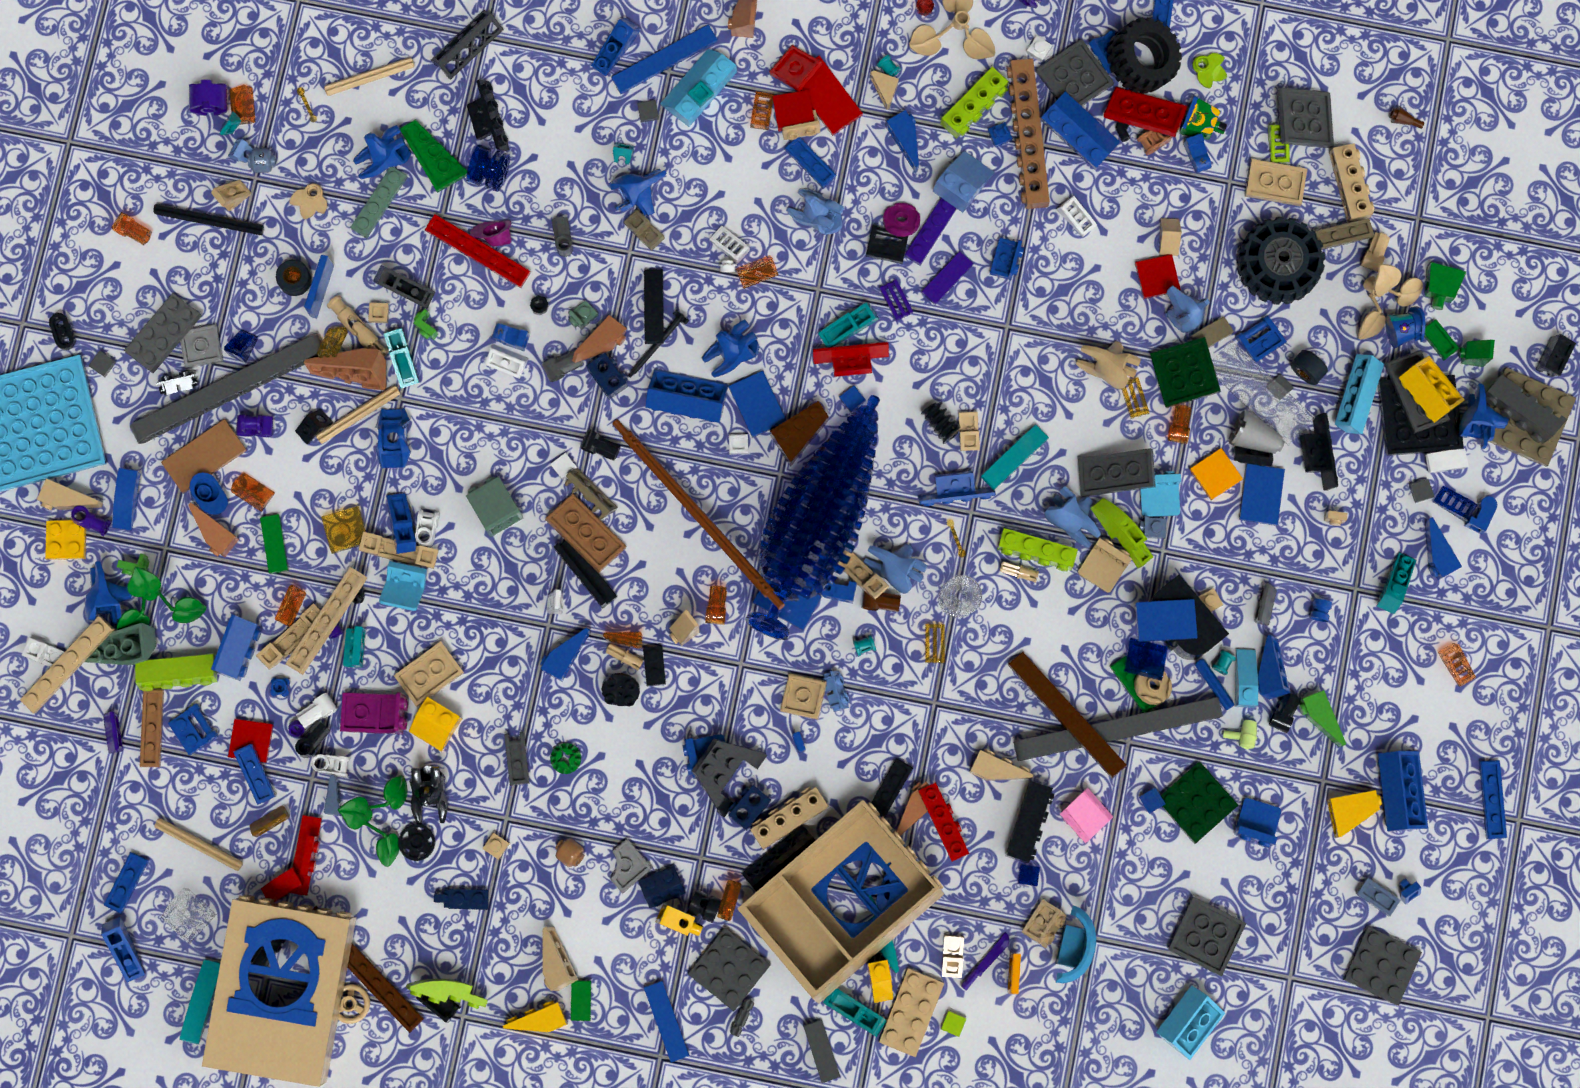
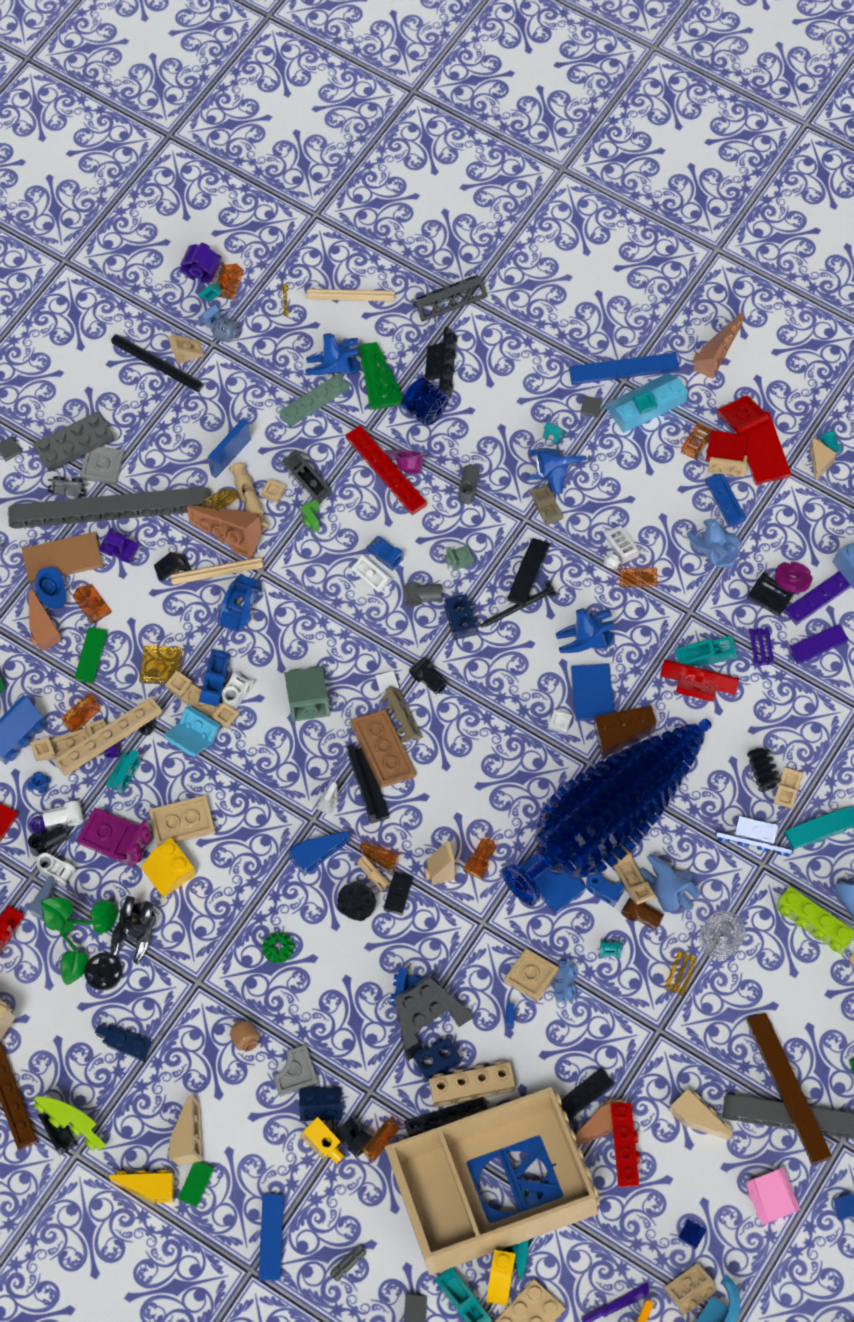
camera: 25 degrees right, 15 degrees down
clear orange piece [111,212,152,246] -> none
clear blue slope [224,329,258,363] -> none
black wheel [275,259,312,296] -> none
tan plate [289,183,327,219] -> none
teal slope [383,327,419,388] -> none
tan plate [483,833,510,860] -> none
dark grey hinge [504,731,530,786] -> none
black tile [530,295,549,315] -> none
nougat slope [572,315,627,363] -> none
blue slope [591,18,641,76] -> none
dark orange axle [612,419,785,610] -> none
blue slope [645,369,729,423] -> none
dark grey plate [688,928,770,1011] -> none
blue tile [839,386,866,412] -> none
blue slope [886,110,919,173] -> none
slope [942,934,964,978] -> none
clear yellow hinge [947,520,966,558] -> none
tan axle [1000,561,1039,583] -> none
black brick [1005,781,1054,864] -> none

